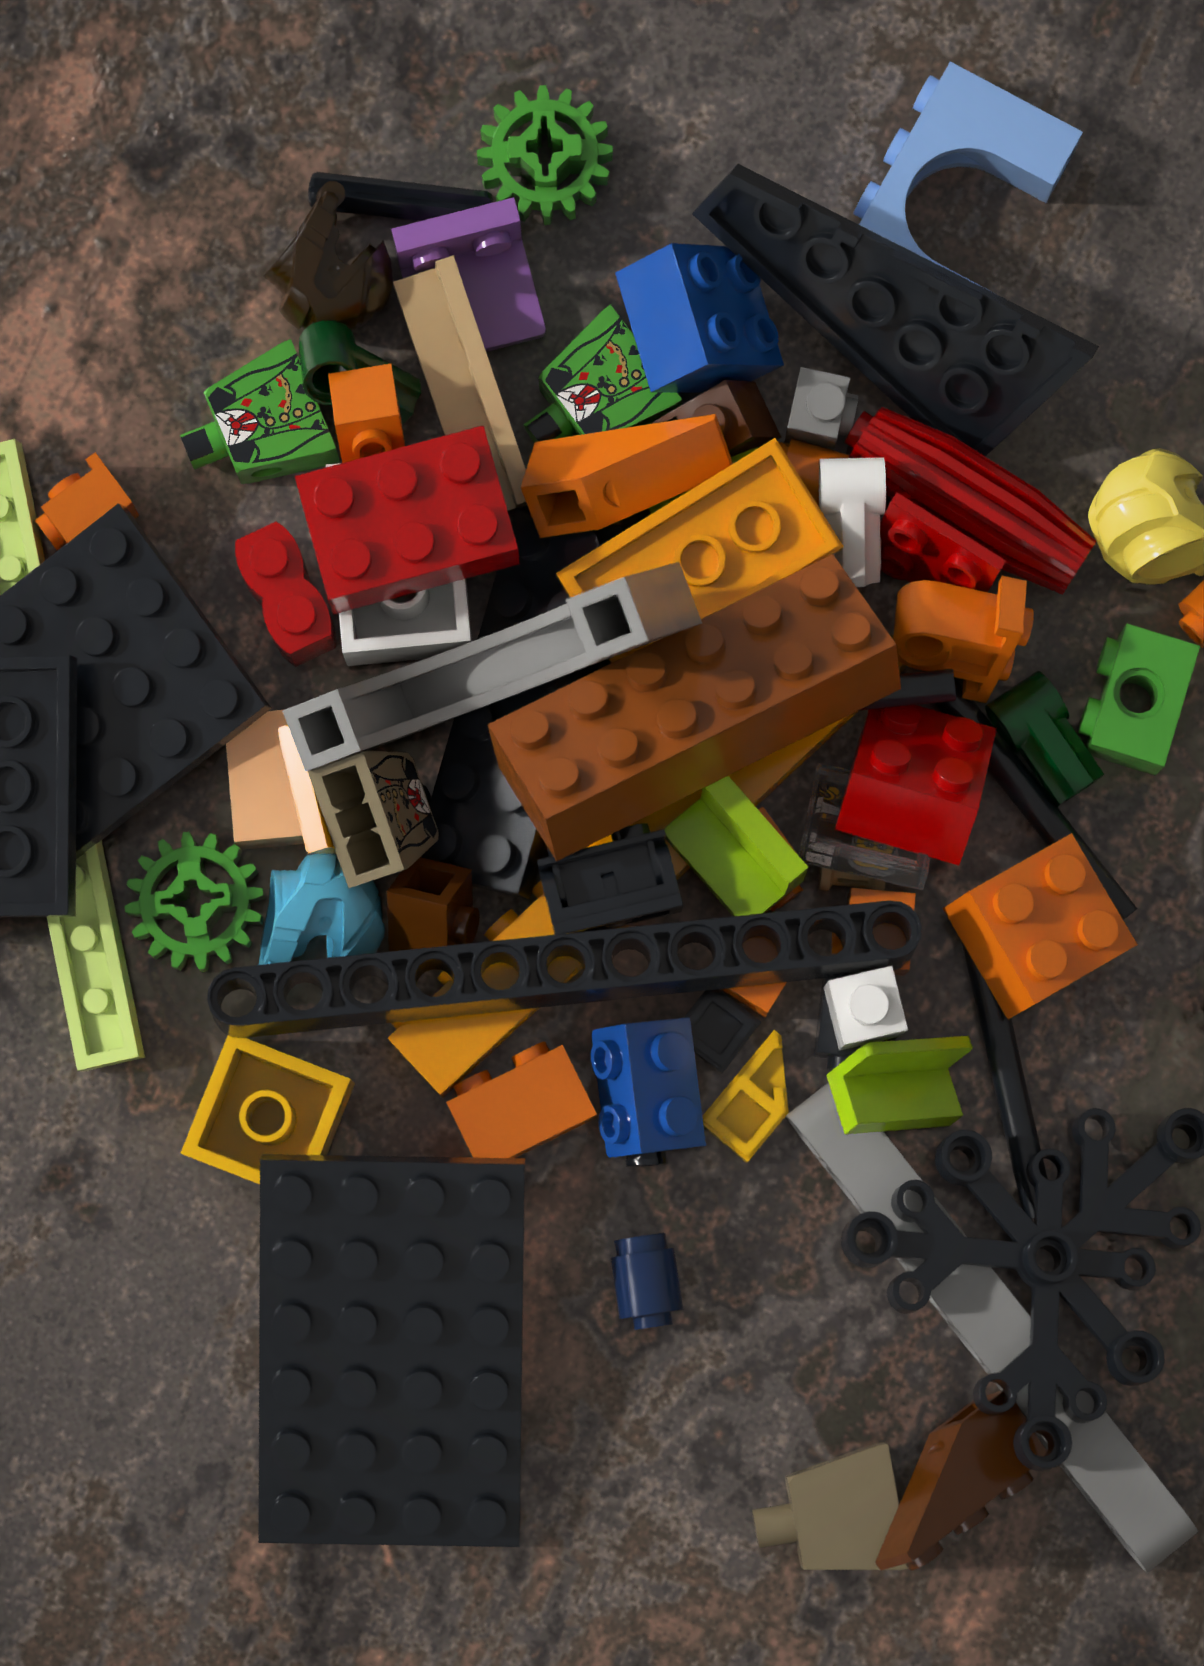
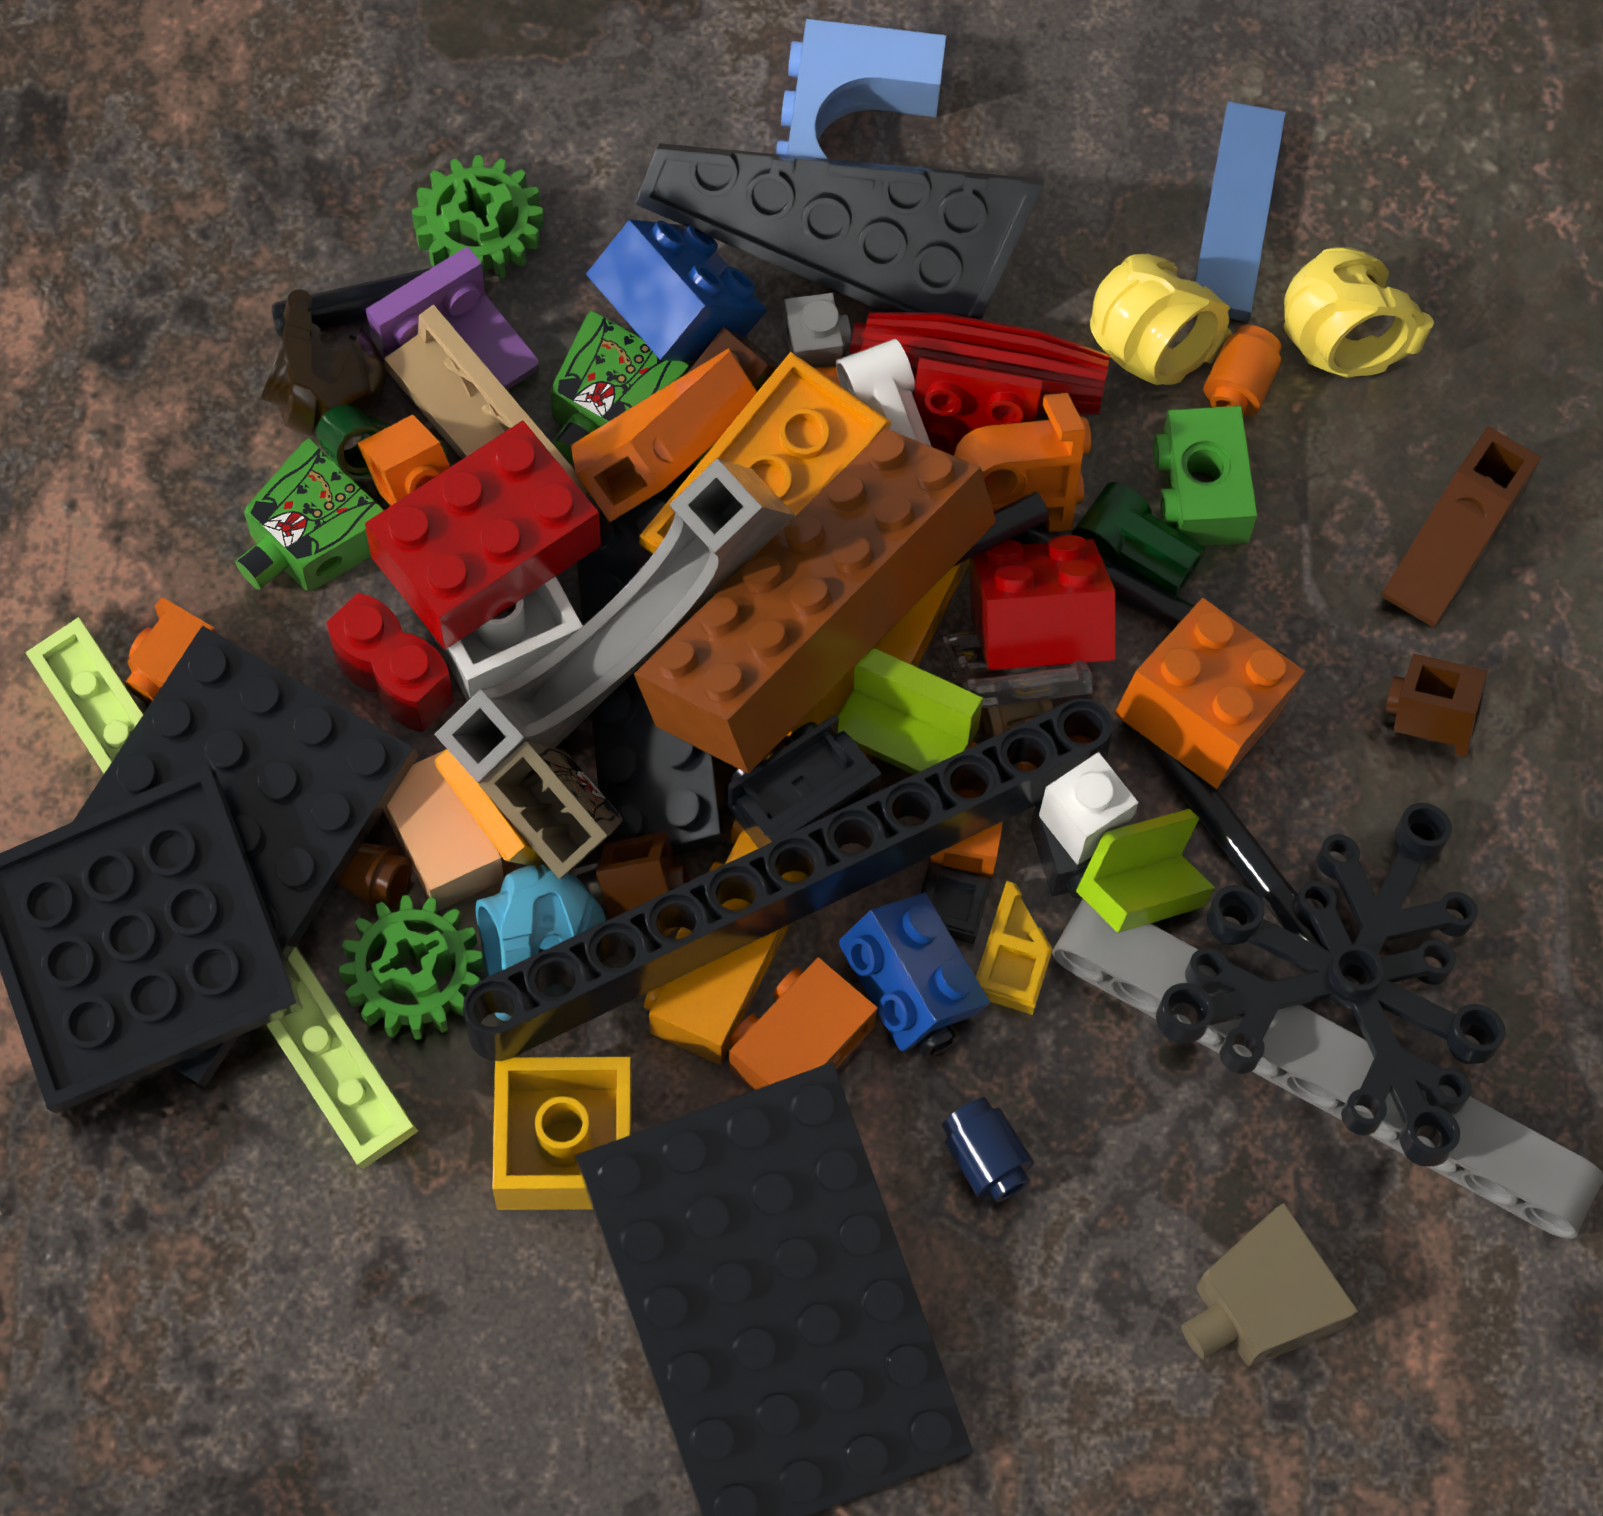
camera: 25 degrees left, 15 degrees down
reddish brown slope [875,1390,1047,1571] -> none
none -> reddish brown cone [337,843,412,908]

